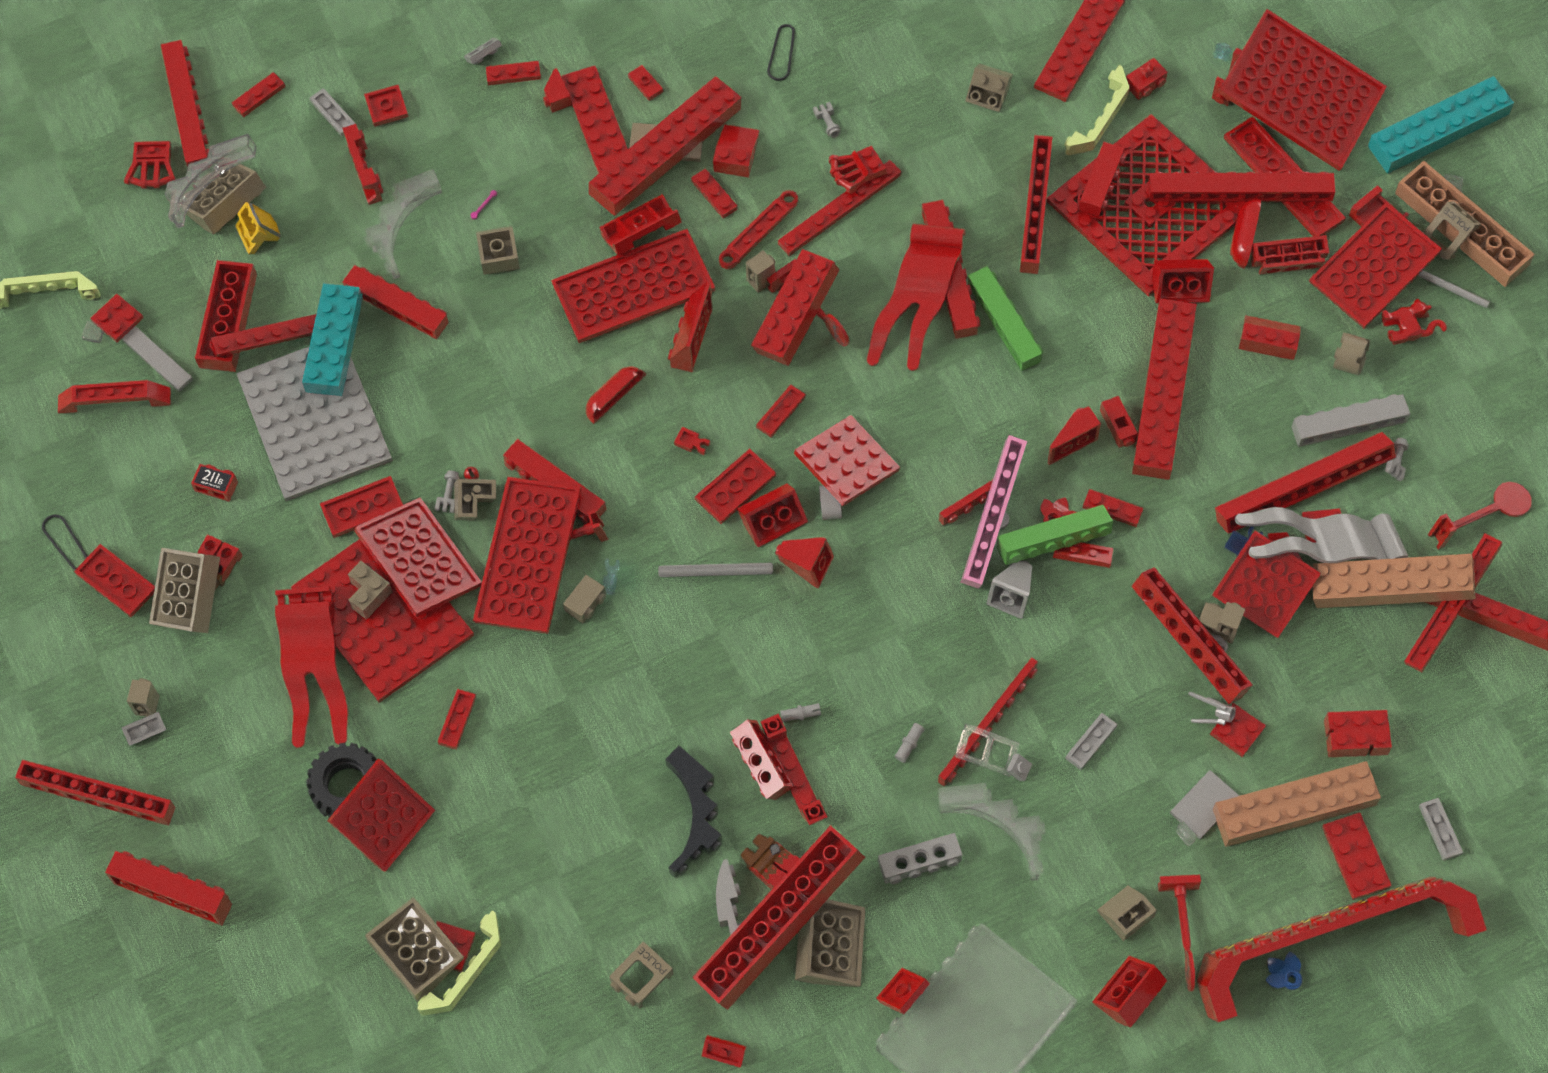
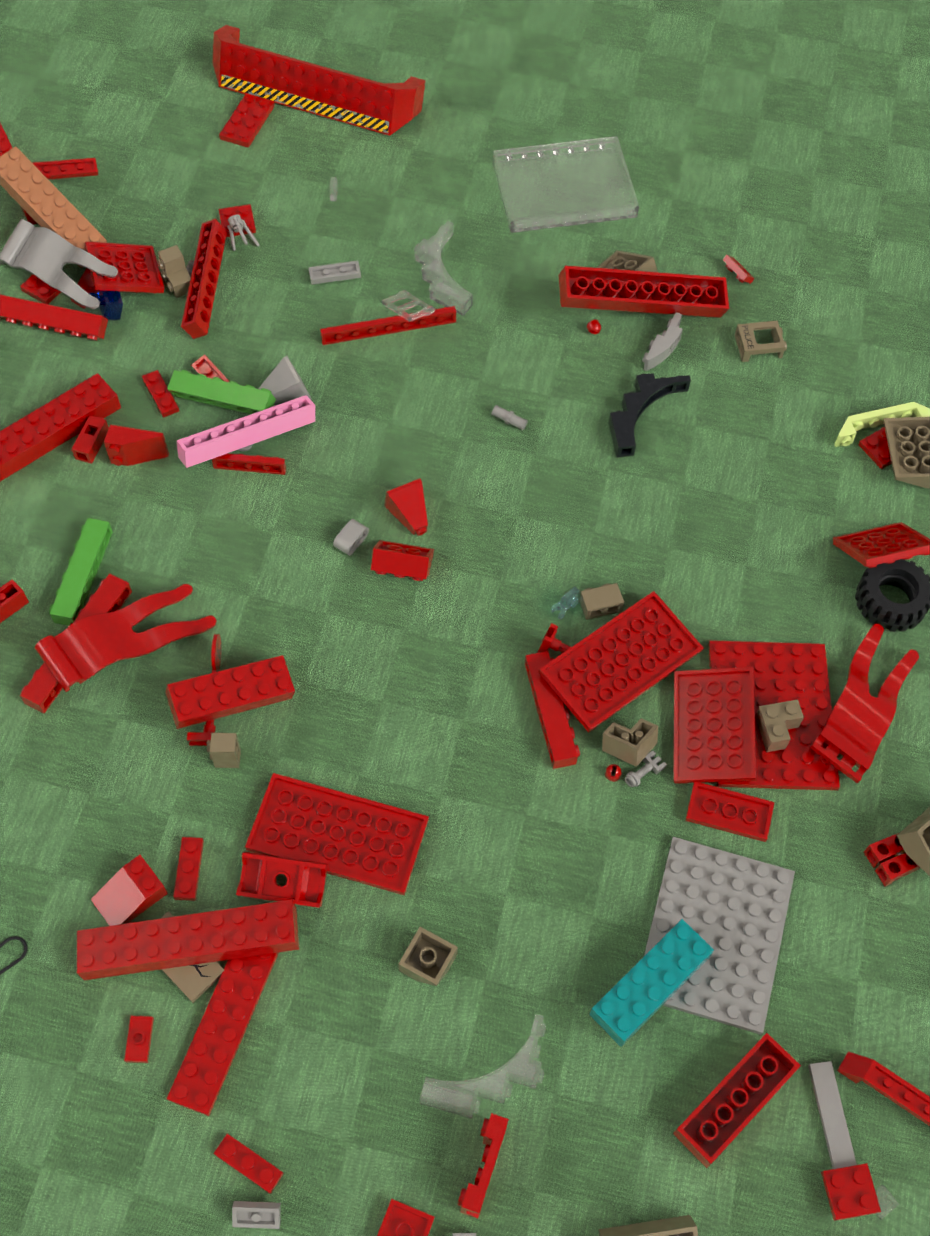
camera: 145 degrees left, 5 degrees down
brick [191,464,238,502] -> none
red plate [210,314,316,357] -> none
yellow piece [235,202,281,254] -> none
red brick [342,265,449,340] -> none
red plate [437,689,476,750] -> none
dark pink hinge [470,190,497,220] -> none
red slope [543,68,572,113] -> none
red brick [586,366,646,424] -> none
light grey axle [658,563,773,577] -> none
red slope [668,281,713,372] -> none
red plate [674,427,710,455] -> none
red plate [695,449,776,524] -> none
red plate [719,190,798,269] -> none
brick [730,719,794,800] -> none
reddish brown hips [740,833,800,890] -> none
red plate [756,384,806,438] -> none
red slope [760,713,828,826] -> none
red plate [778,160,902,256] -> none
plate [794,415,900,506] -> none
light grey hinge [813,102,841,138] -> none
red plate [829,145,887,194] -> none
red plate [876,968,930,1015] -> none
light grey brick [878,833,962,884] -> none
light grey pin [894,723,925,763] -> none
light grey plate [1006,754,1032,781] -> none
red plate [1040,497,1077,522] -> none
red slope [1092,956,1167,1028] -> none
dark tan slope [1097,886,1157,942] -> none
red piece [1158,874,1201,992] -> none
light grey tile [1170,770,1239,839] -> none
nougat brick [1213,761,1381,847] -> none
red piece [1324,710,1392,758] -> none
light grey plate [1419,798,1463,861] -> none

